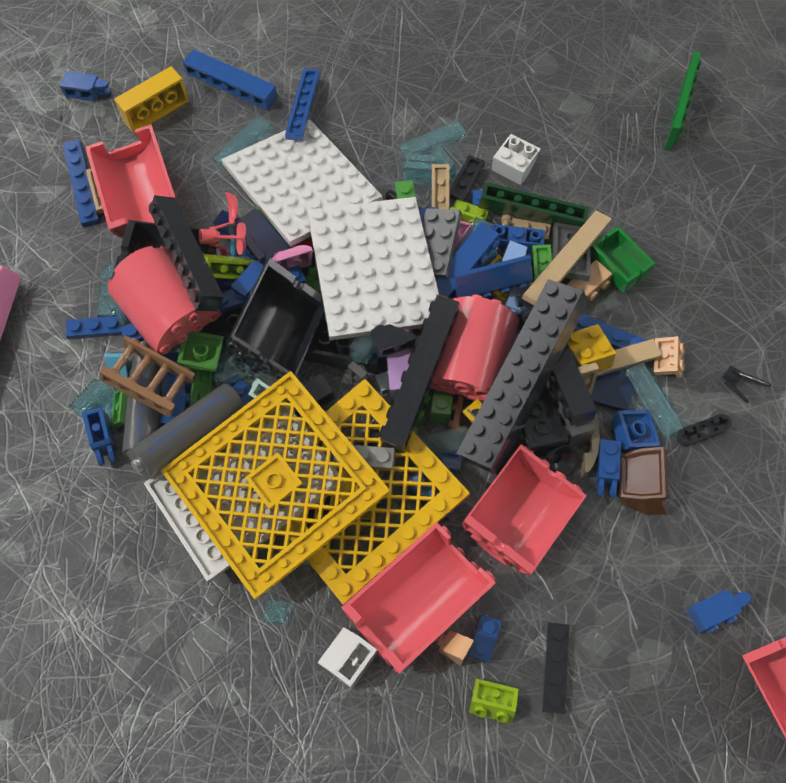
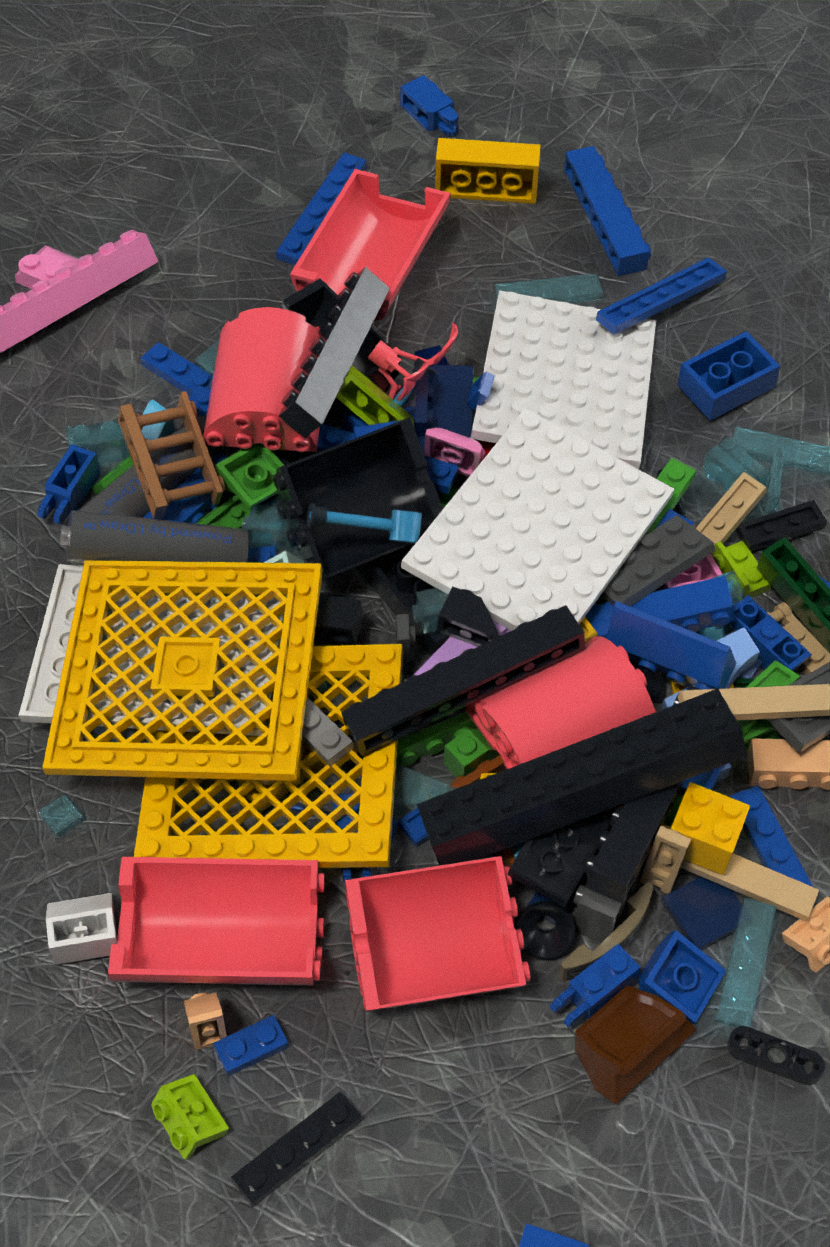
camera: 40 degrees right, 10 degrees down
none -> dark azure piece [307,503,422,544]
none -> blue tile [467,371,495,410]
none -> blue brick [677,331,780,421]

